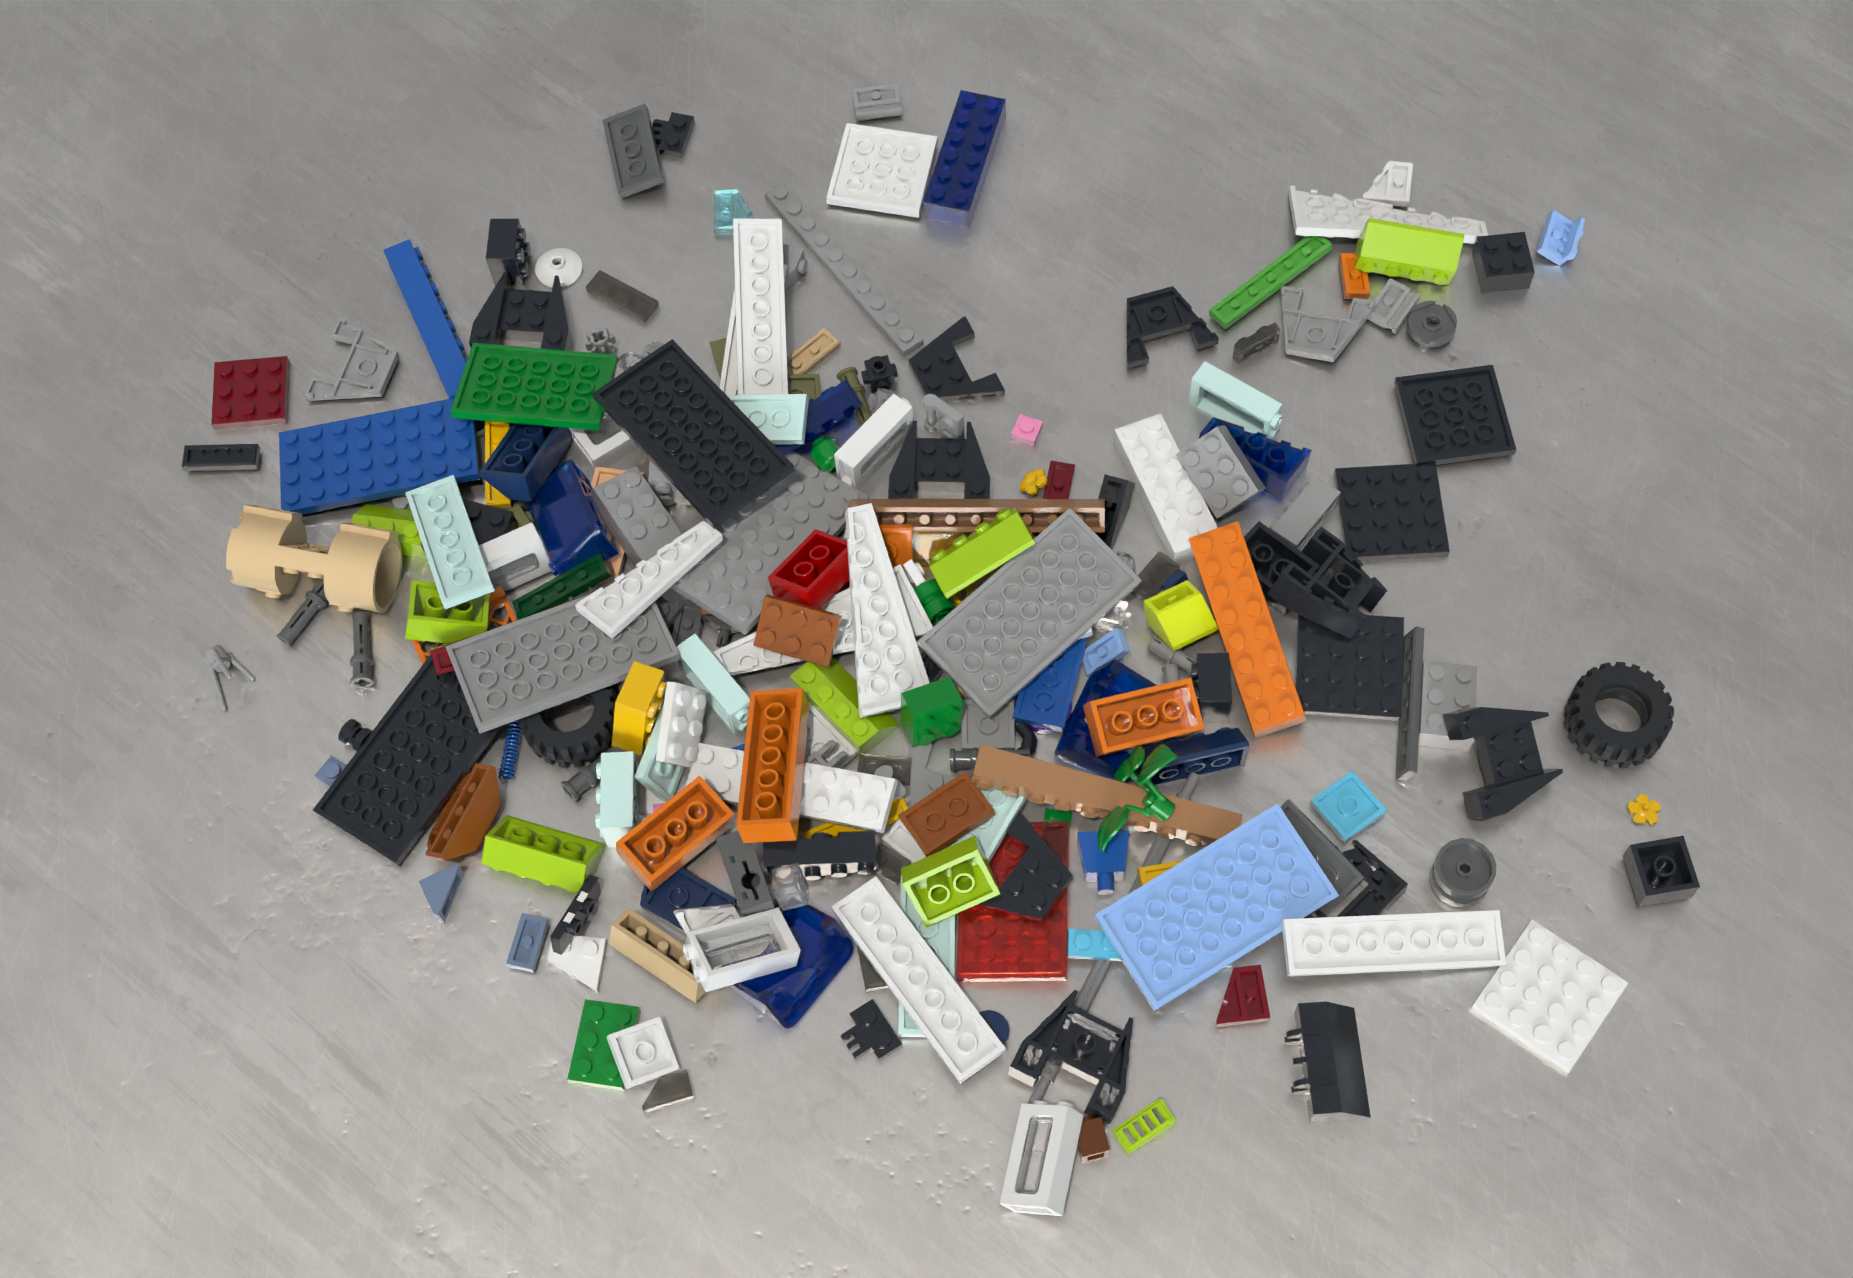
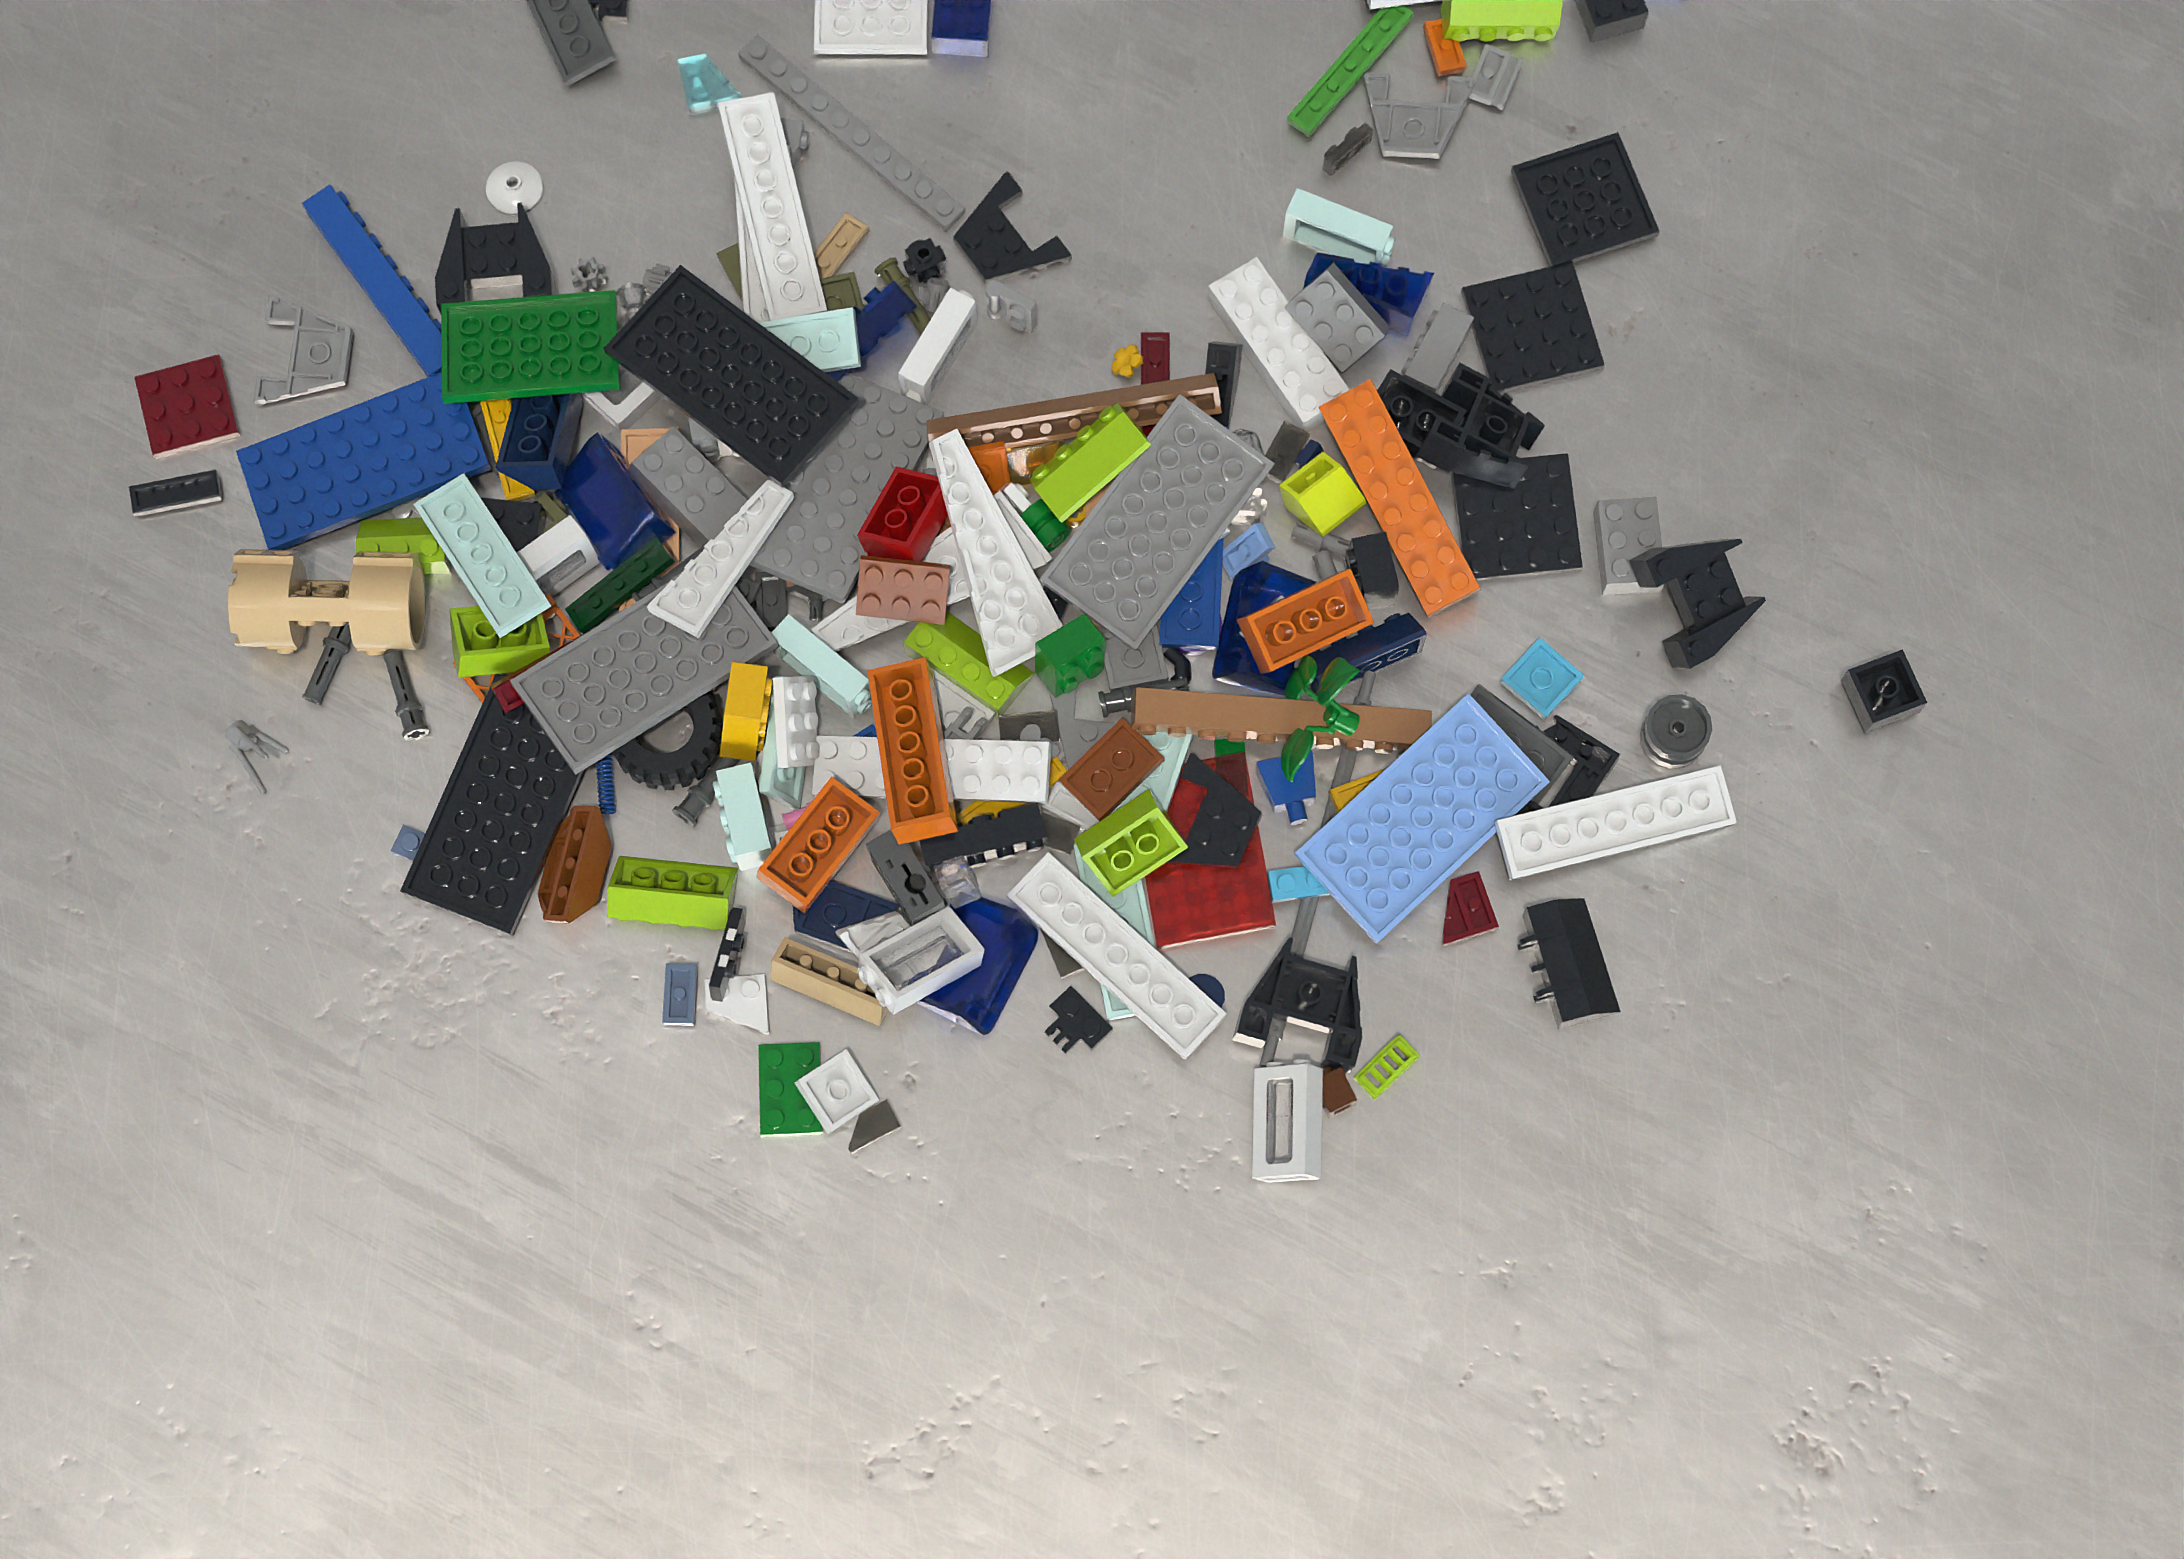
camera: 15 degrees left, 10 degrees up
black wheel [338,719,373,752] -> none
sand blue slope [419,864,464,923] -> none
black brick [486,219,530,286] -> none
clear smoke tile [586,270,659,323] -> none
green head [810,436,842,474] -> none
black wedge [888,421,990,499] -> none
bright pink plate [1011,414,1043,446] -> none
black wing [1126,286,1219,369] -> none
dark grey tile [1396,626,1425,781] -> none
dark grey plate [1407,301,1457,349] -> none
white plate [1472,919,1628,1073] -> none
black tyre [1564,662,1674,768] -> none
yellow plant [1627,794,1661,825] -> none

